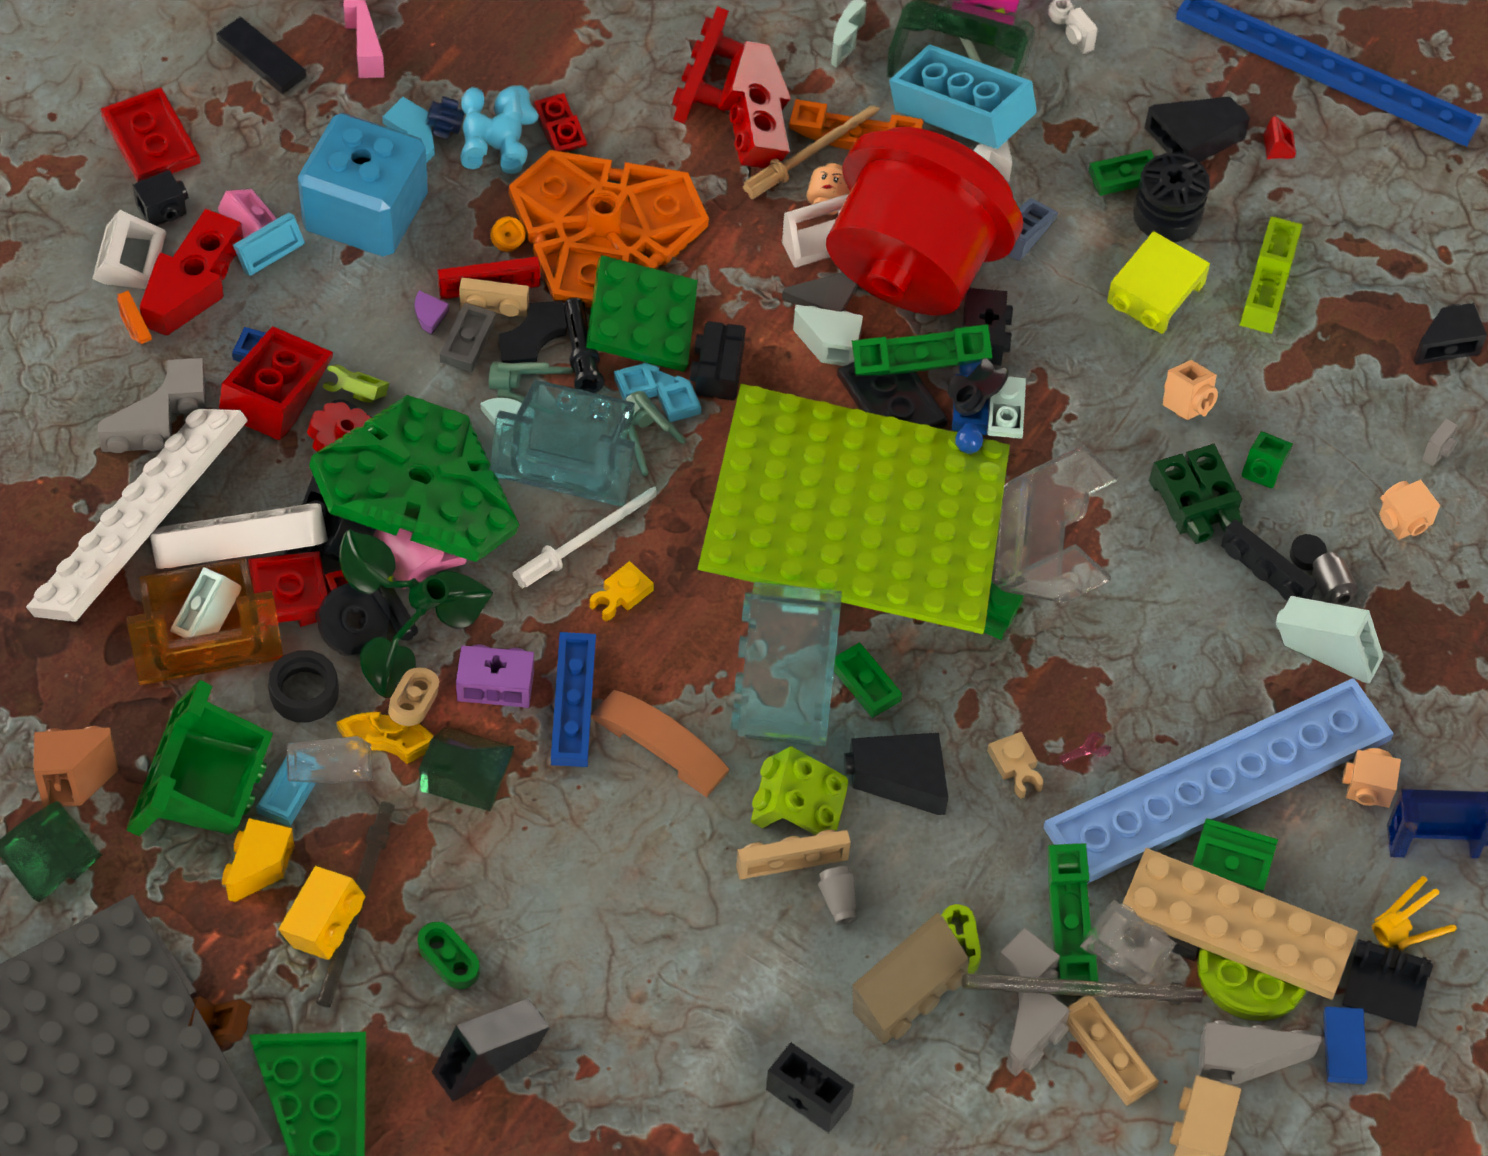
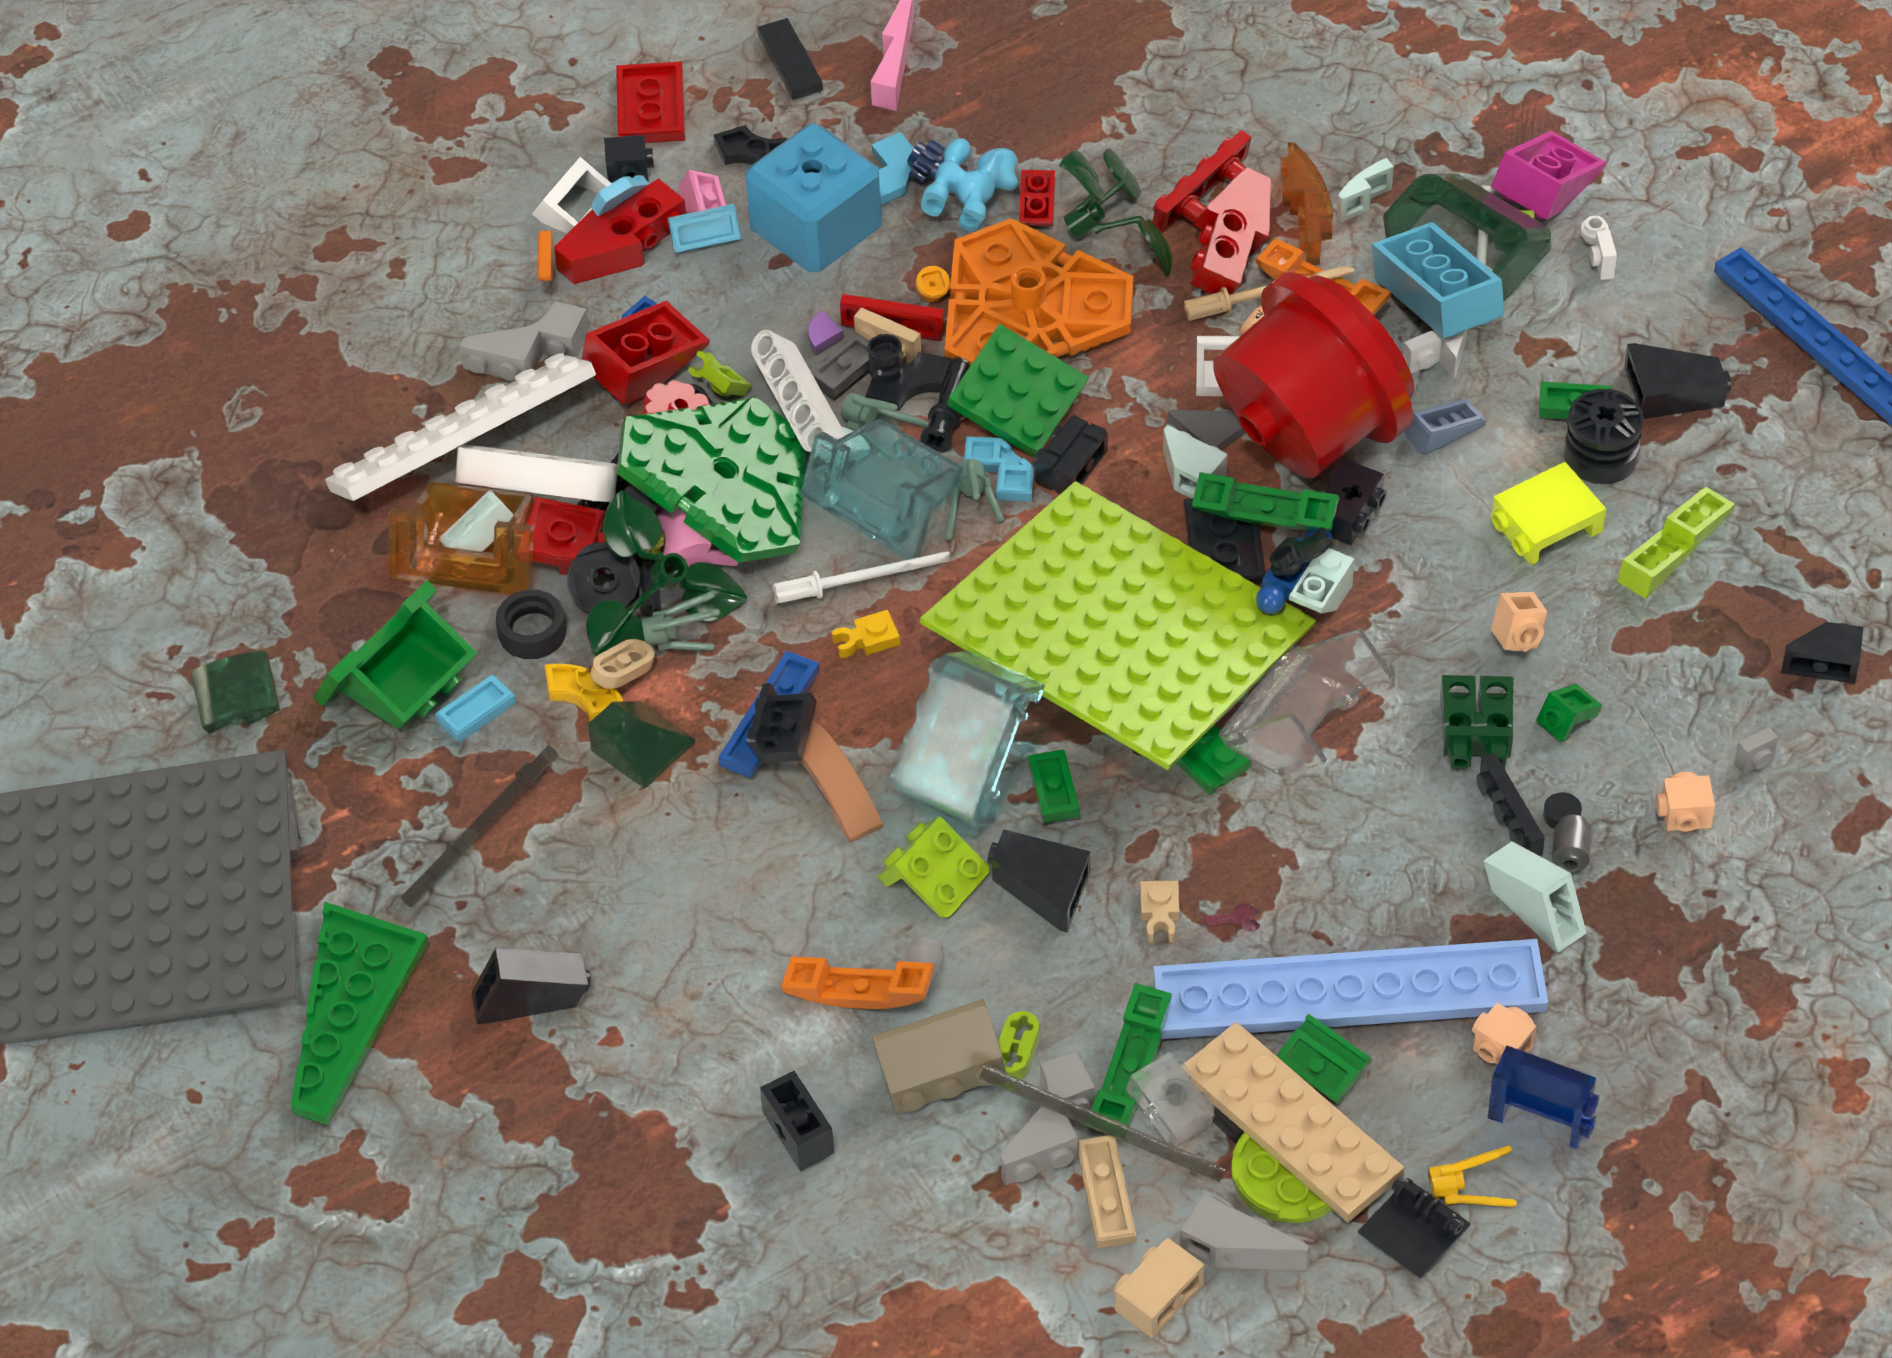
camera: 30 degrees right, 5 degrees down
nougat slope [34,726,119,808] -> none
reddish brown bracket [188,996,252,1046] -> none
yellow slope [222,818,295,902] -> none
yellow brick [278,866,366,960] -> none
clear slope [287,736,373,784] -> none
green plate [417,922,480,989] -> none
medium lavender brick [456,644,534,708] -> none
tan plate [736,830,851,880] -> none
red slope [1263,116,1296,159] -> none
blue tile [1323,1007,1368,1084] -> none
none -> medium azure tile [591,175,649,216]
none -> sand green plant [642,591,720,651]
none -> black tile [713,125,788,165]
none -> black bracket [747,683,817,763]
none -> white beam [751,330,848,463]
none -> orange slope [781,956,935,1009]
none -> black wheel [867,334,904,383]
none -> dark green plant [1059,149,1173,276]
none -> clear orange slope [1281,142,1333,265]

